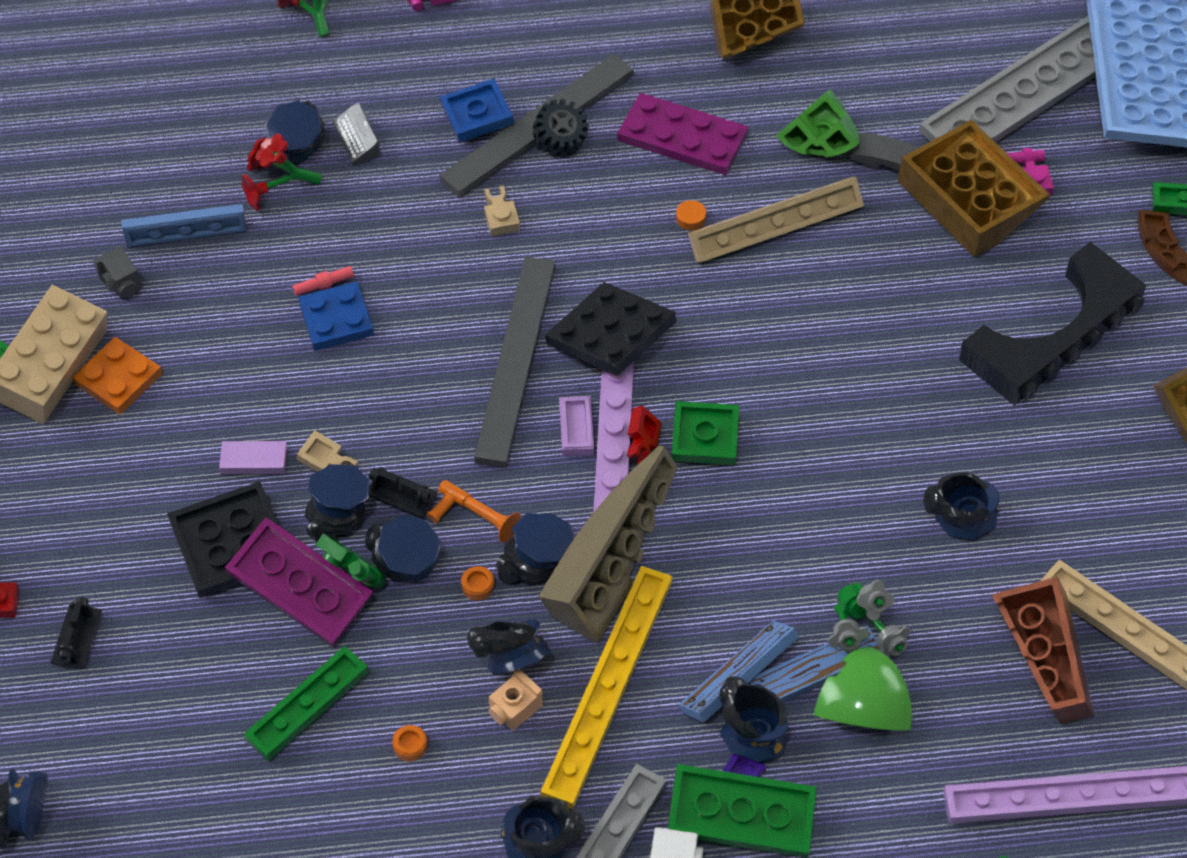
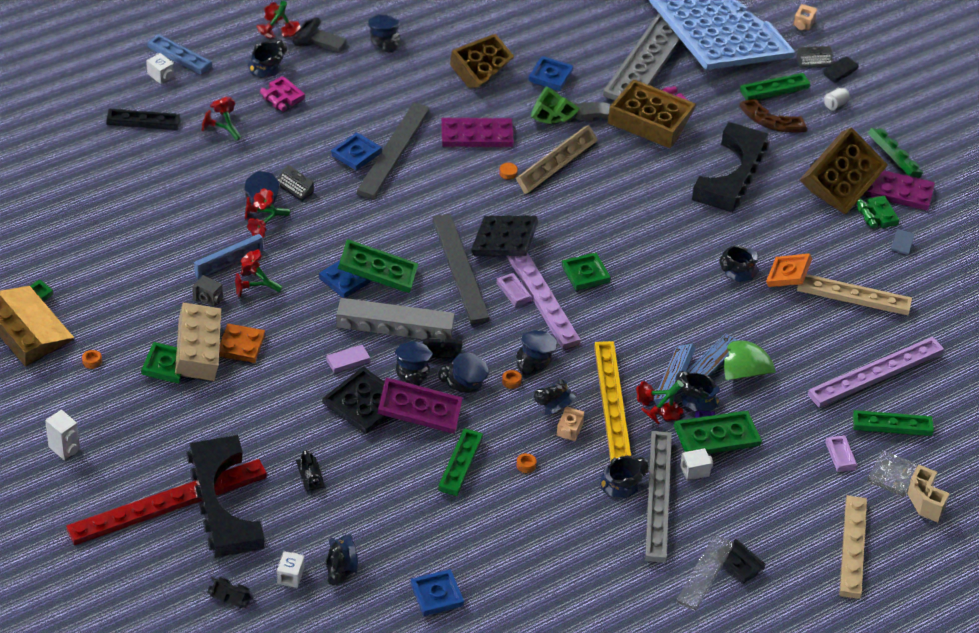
camera: 30 degrees left, 10 degrees down
coral bar [292,266,354,297] -> none
tan plate [297,430,358,472] -> none
green plate [316,534,386,589] -> none
orange piece [427,480,521,543] -> none
tan plate [484,186,520,236] -> none
black wheel [532,99,589,157] -> none
dark tan wedge [538,445,677,643] -> none
red plate [627,405,662,465] -> none
light grey plant [828,580,910,657] -> none
copper wedge [992,577,1094,724] -> none
none -> red plant [235,249,283,298]
none -> light grey brick [336,298,455,342]
none -> green plate [337,239,418,293]
none -> blue plate [528,56,574,91]
none -> red plant [636,380,683,425]
none -> orange plate [766,253,812,287]

